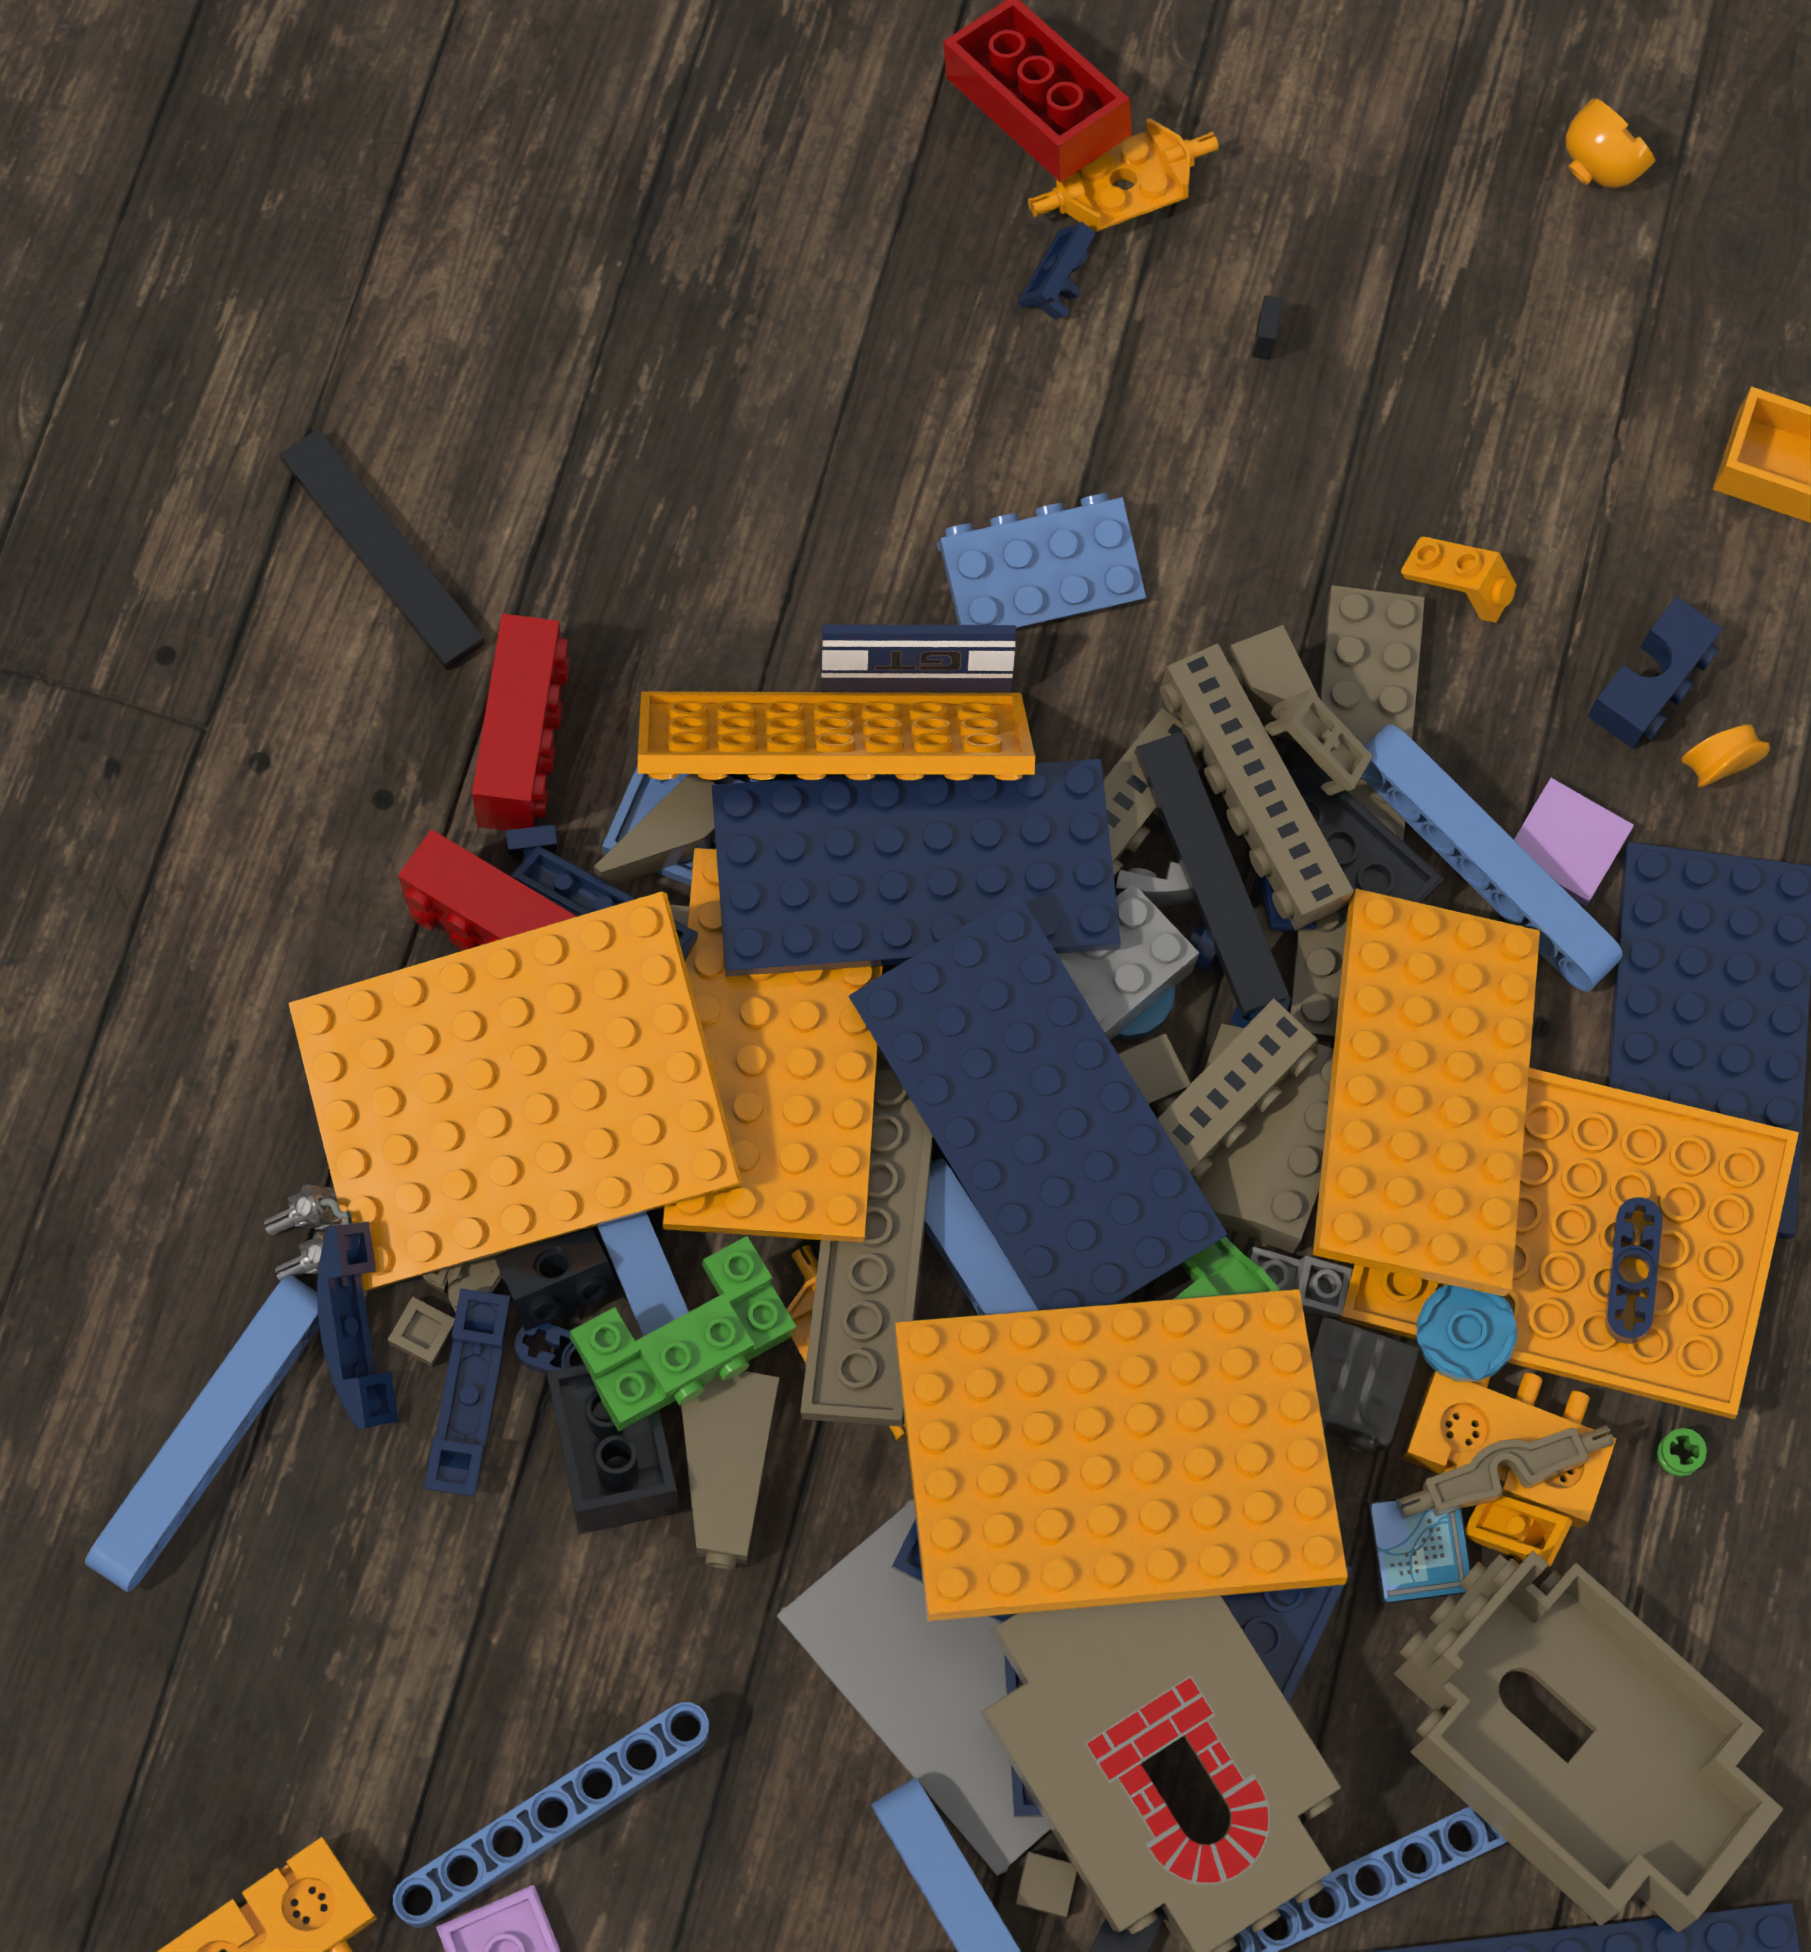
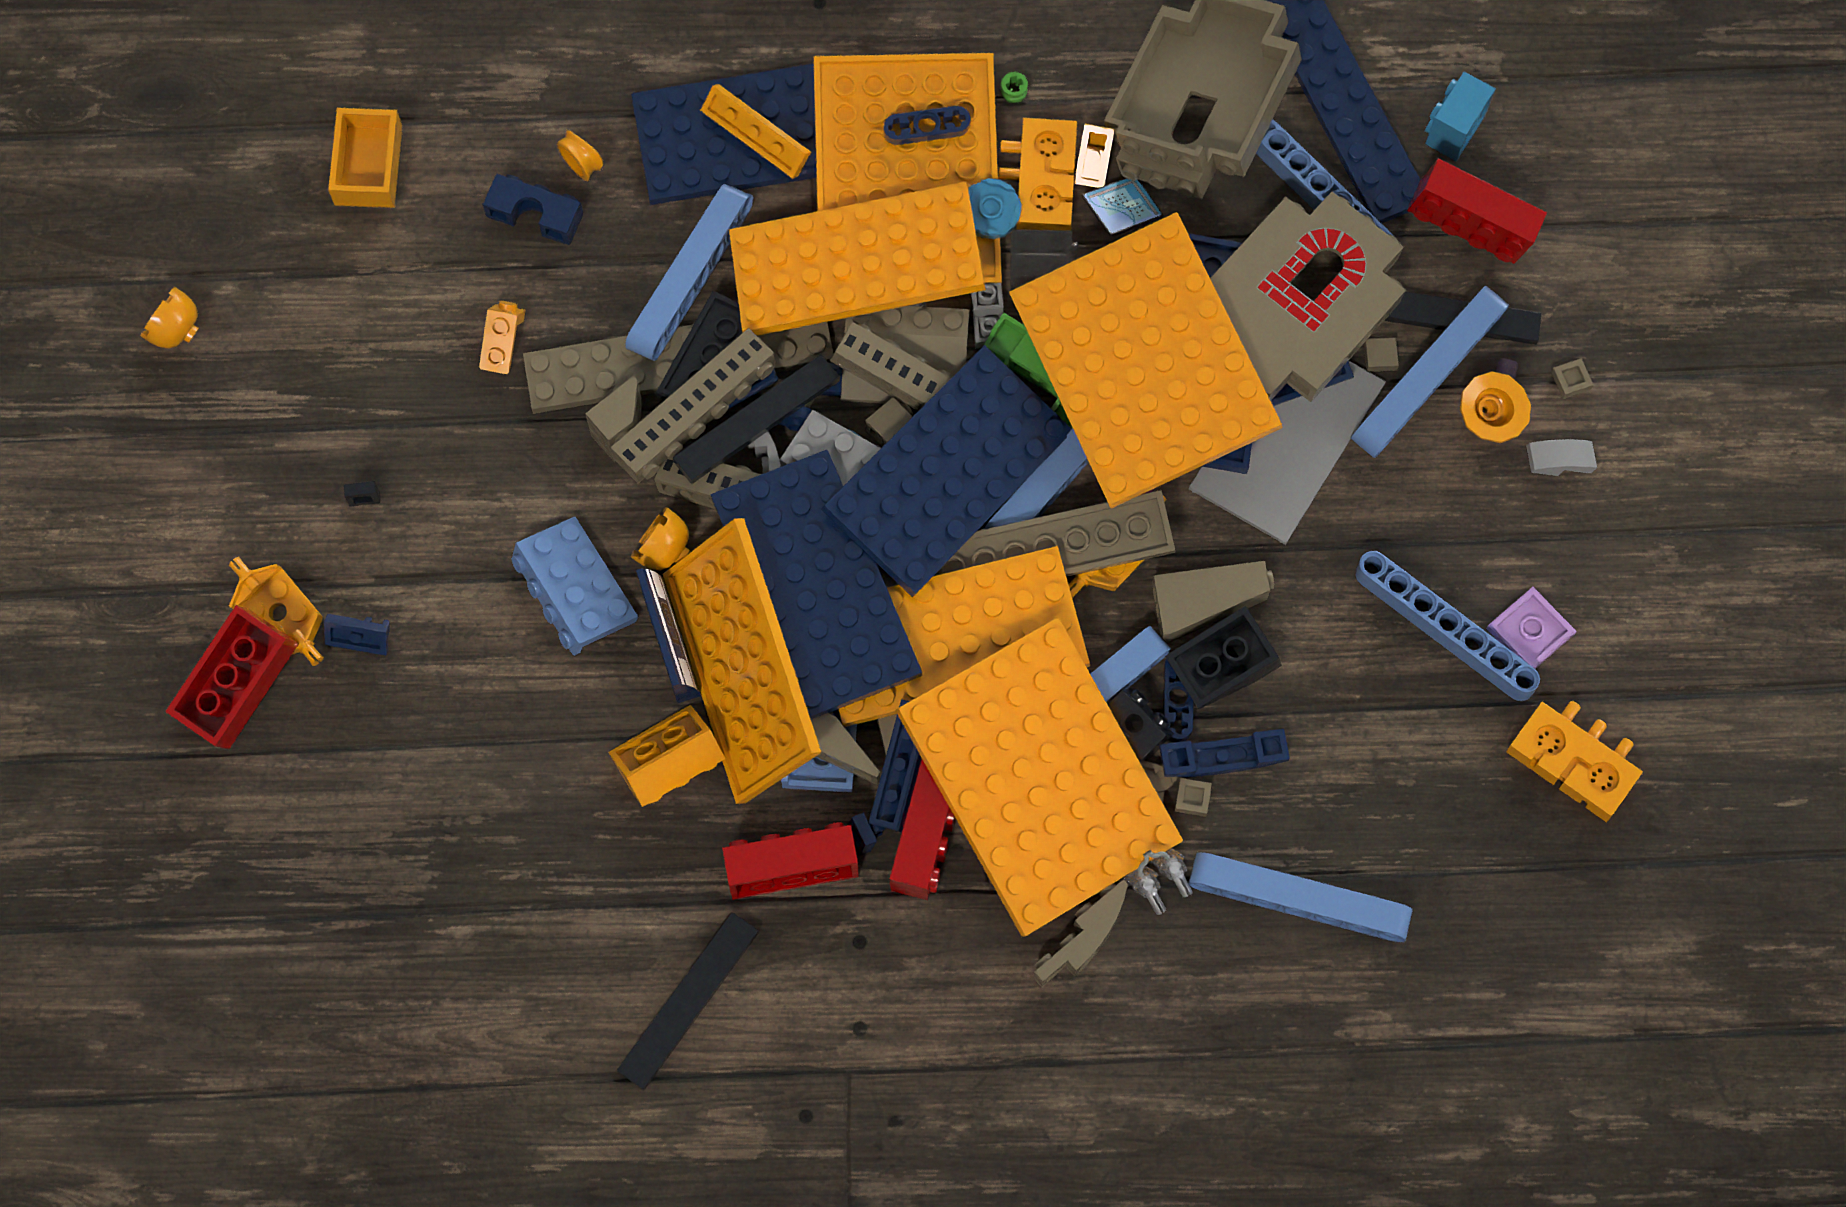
camera: 100 degrees left, 0 degrees up
dark blue slope [317,1221,398,1429] -> none
bright green bracket [569,1236,797,1431] -> none
dark tan hinge [1264,689,1373,795] -> none
dark tan piece [1396,1425,1614,1519] -> none
lavender tile [1514,778,1634,907] -> none
none -> light orange slope [608,705,725,807]
none -> light orange cylinder [631,507,690,570]
none -> light orange plate [700,84,811,179]
none -> dark tan slope [1033,879,1128,987]

